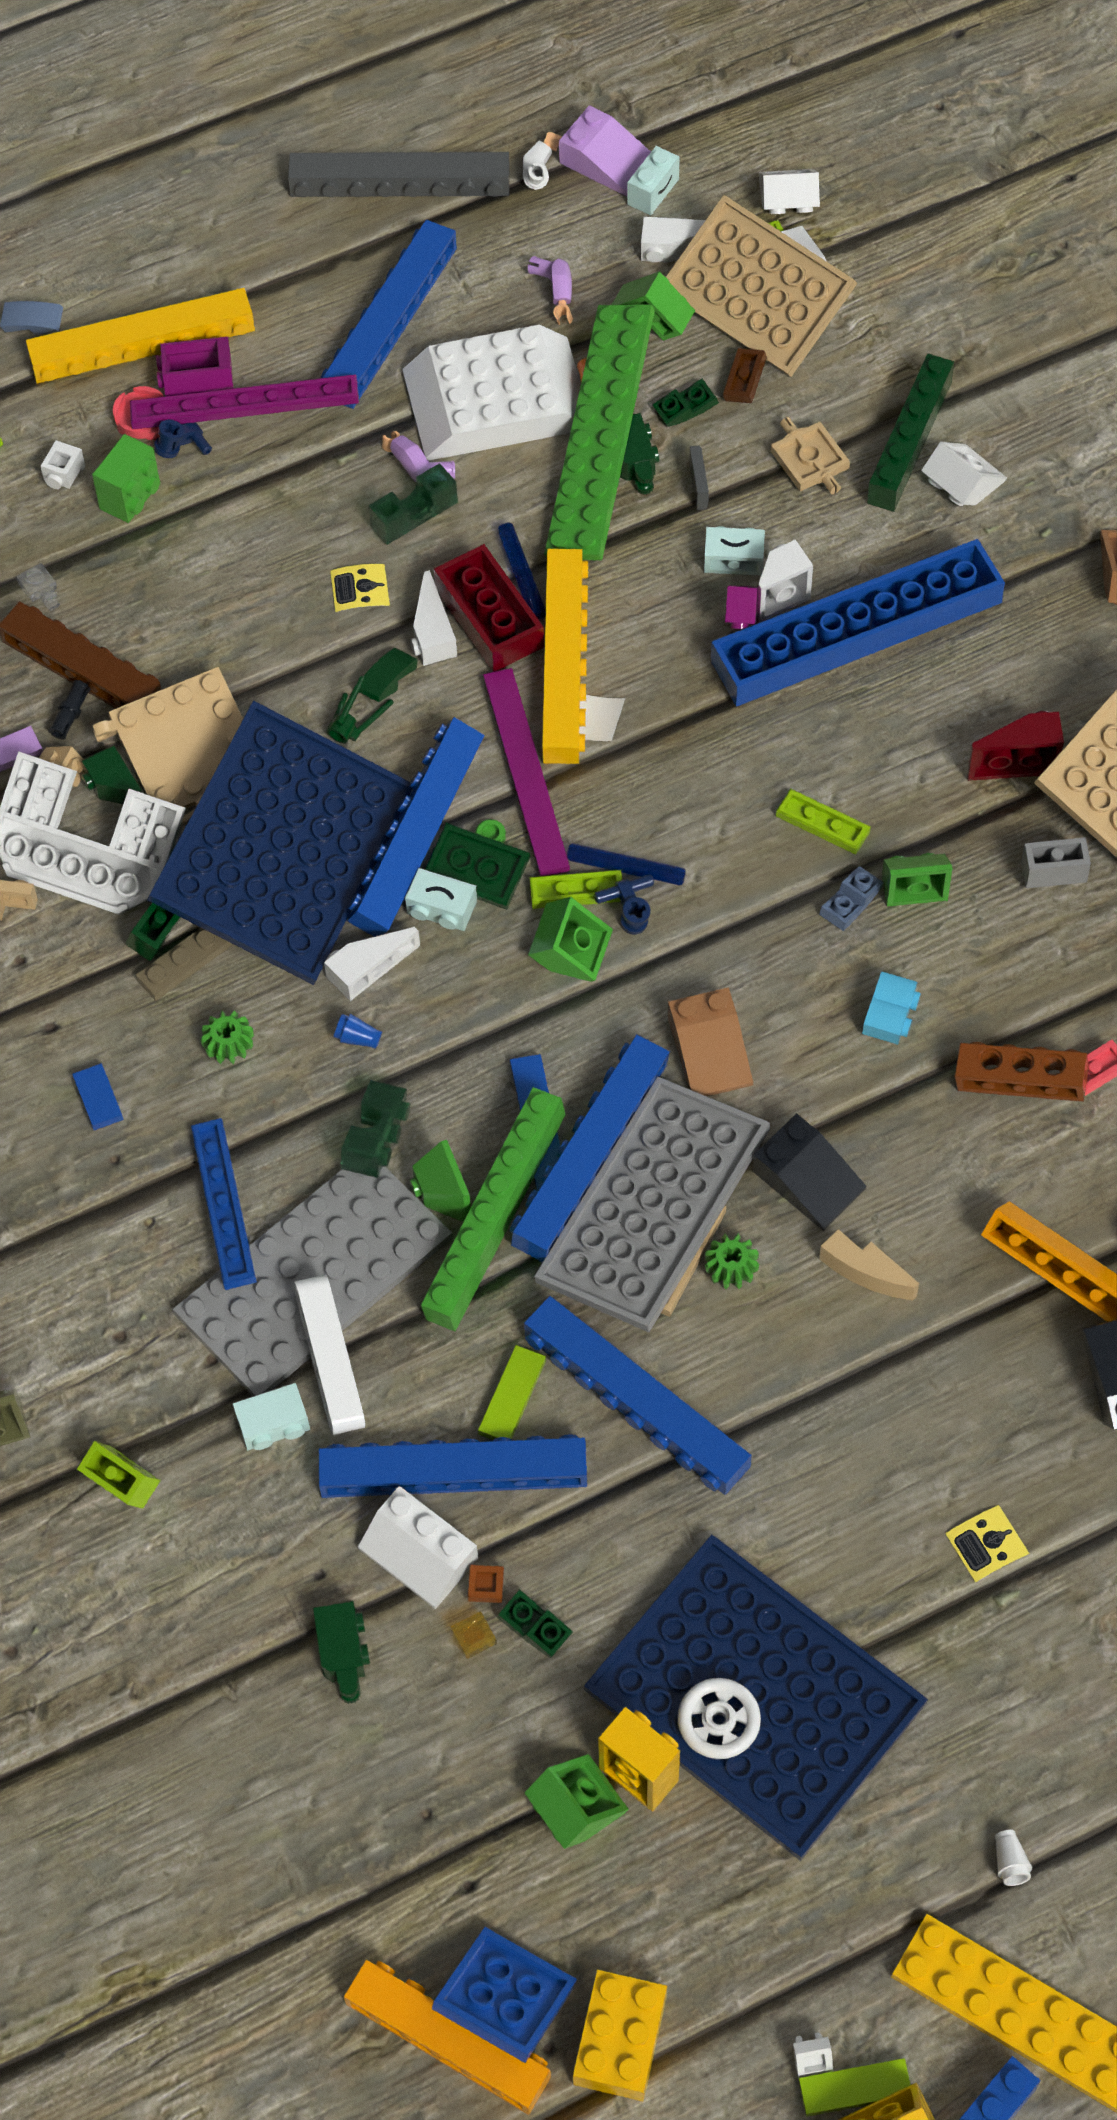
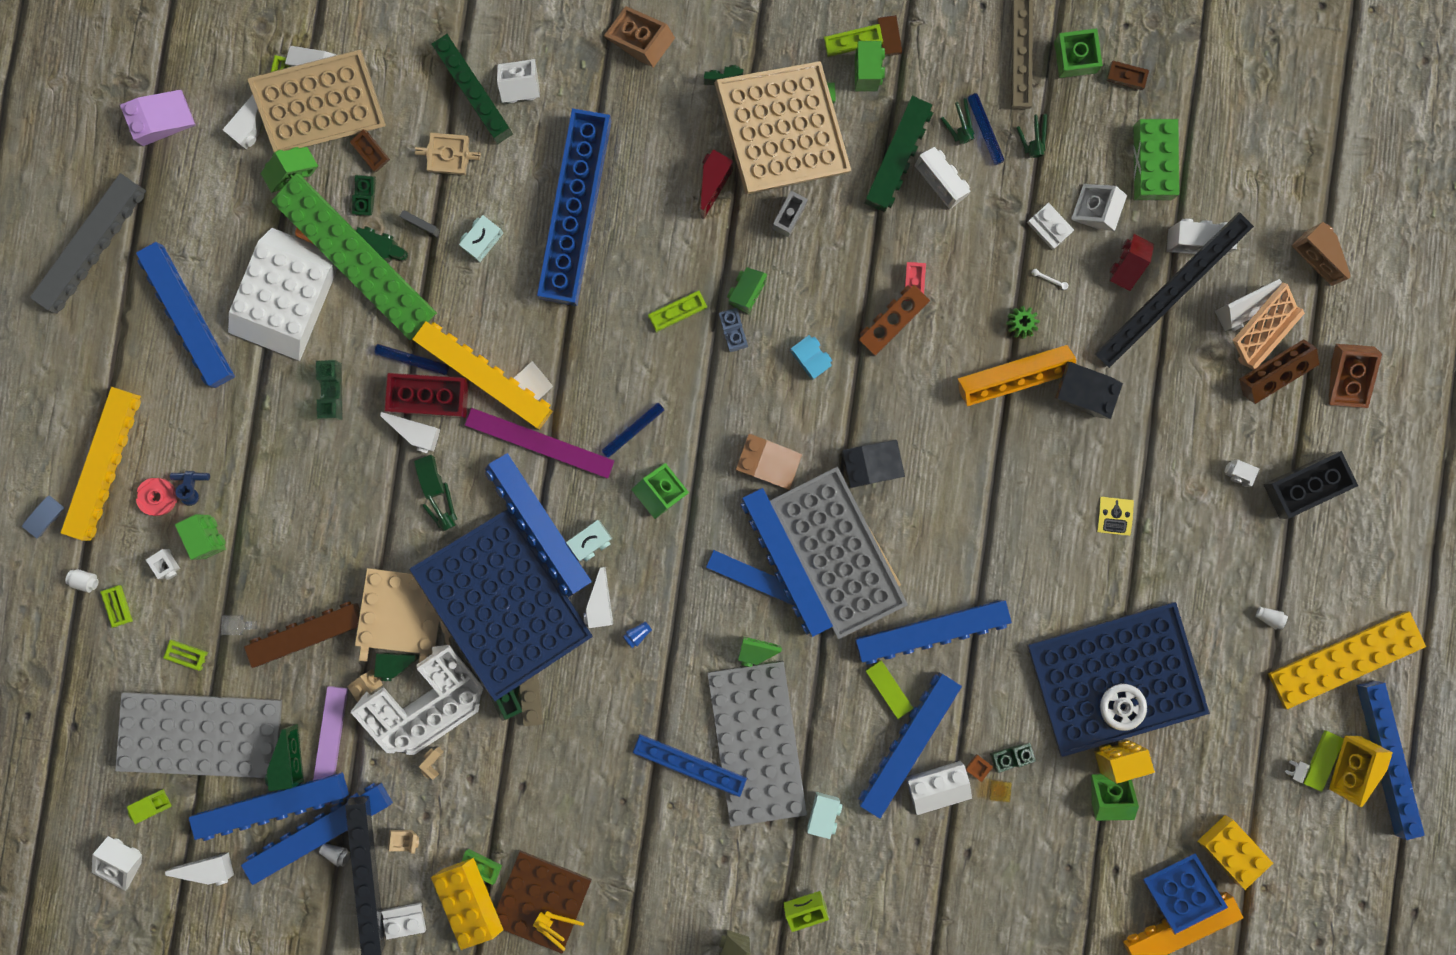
camera: 60 degrees left, 25 degrees up
black pin [48,680,91,740] -> none
blue tile [72,1063,124,1130] -> none
magenta tile [130,374,359,429] -> none
magenta window [156,337,234,396] -> none
bright green gear [201,1010,254,1065] -> none
white beam [293,1274,365,1435] -> none
dark green hinge [313,1601,370,1704] -> none
light yellow sticker [330,564,390,612] -> none
clear green arch [341,1080,411,1178] -> none
lavender arm [382,431,455,485] -> none
bright green brick [421,1087,566,1331] -> none
dark green tile [425,823,531,910] -> none
bright green tile [475,819,506,843] -> none
white arm [523,132,562,190] -> none
lavender arm [528,256,573,325] -> none
lime tile [530,870,622,909] -> none
dark blue piece [594,874,654,935] -> none
light aqua brick [627,146,679,215] -> none
bright green gear [705,1234,759,1290] -> none
magenta brick [725,585,758,629] -> none
white slope [757,540,813,623] -> none
white slope [759,169,820,214] -> none
tan slope [819,1229,919,1301] -> none

